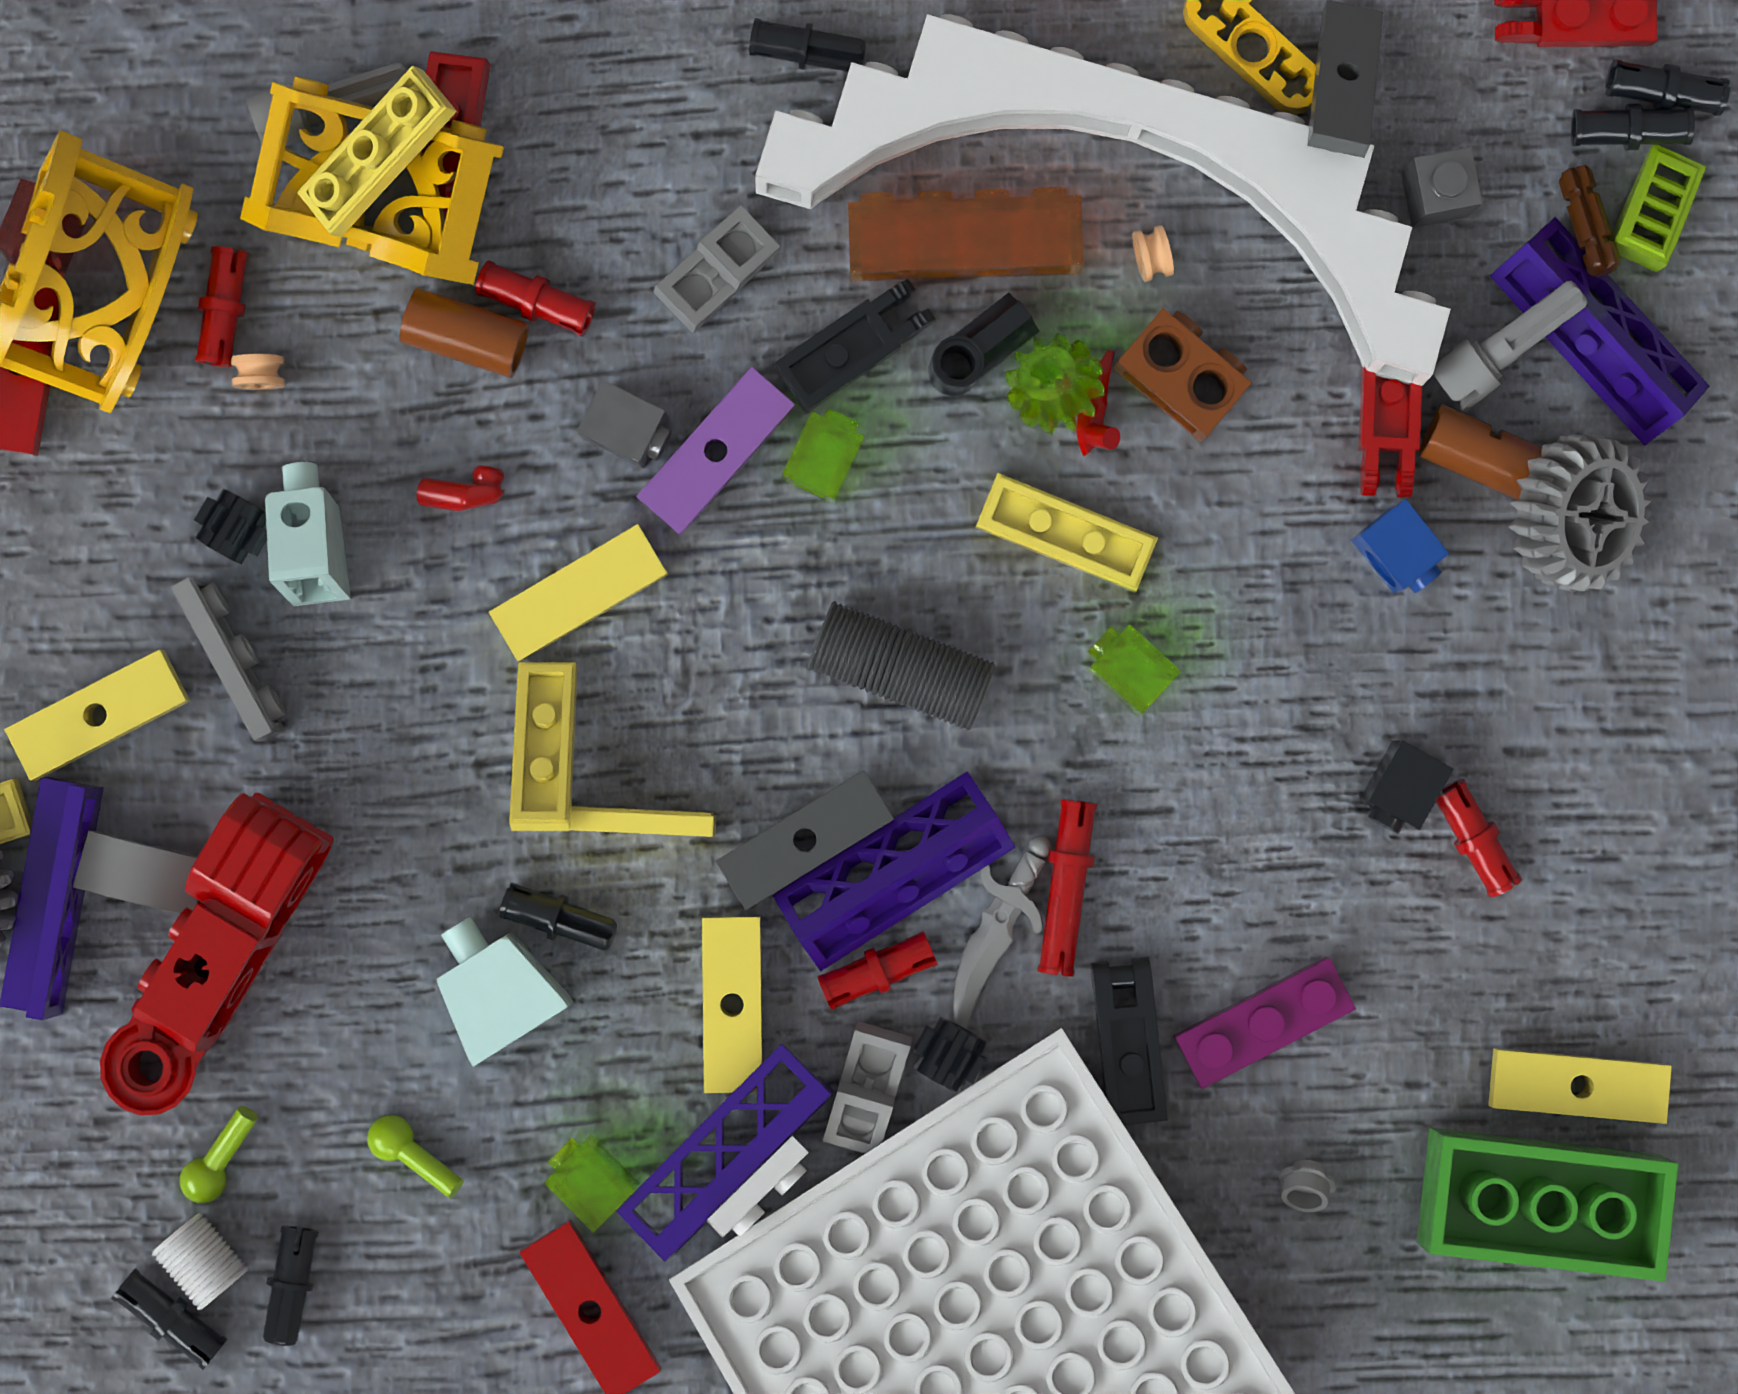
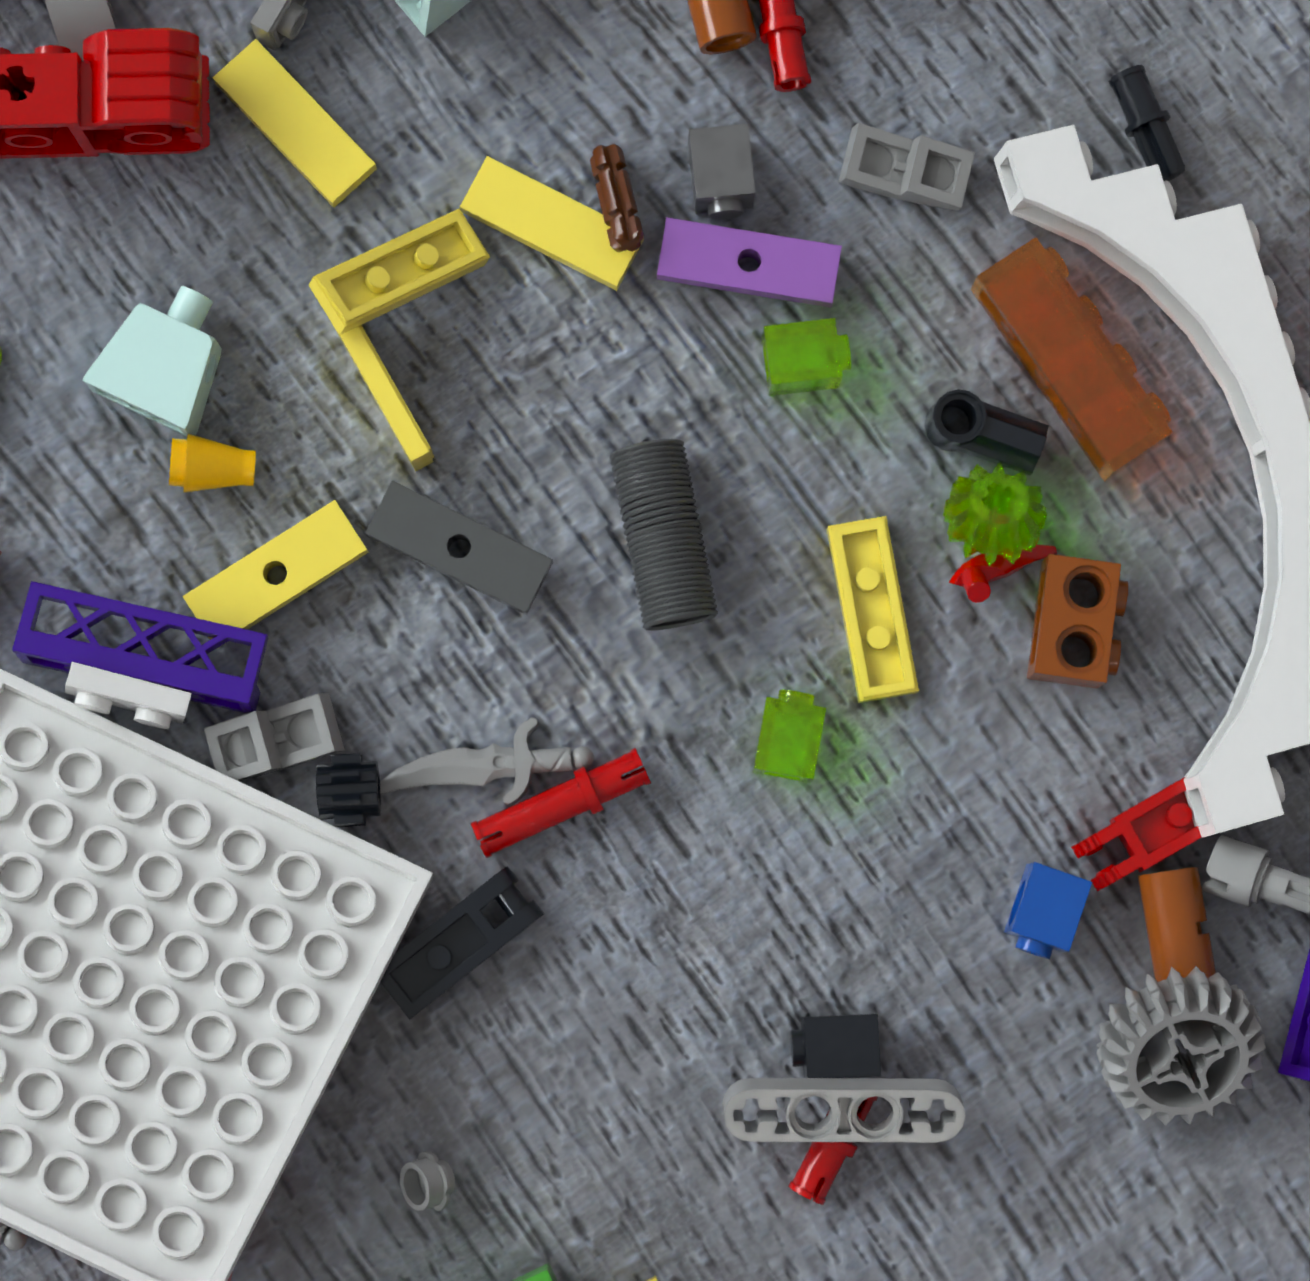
camera: 60 degrees right, 5 degrees down
red arm [417,465,505,512] -> none
black axle [499,882,617,950] -> none
clear neon green brick [544,1134,640,1233] -> none
dark purple fence [772,771,1016,972] -> none
black hinge [773,279,936,414] -> none
red pin [817,931,938,1011] -> none
light nougat bush [1132,225,1174,283] -> none
magenta plate [1173,956,1356,1089] -> none
none -> yellow cone [169,433,256,493]
none -> light yellow tile [212,39,377,208]
none -> reddish brown axle [590,144,644,252]
none -> light grey beam [722,1078,966,1143]

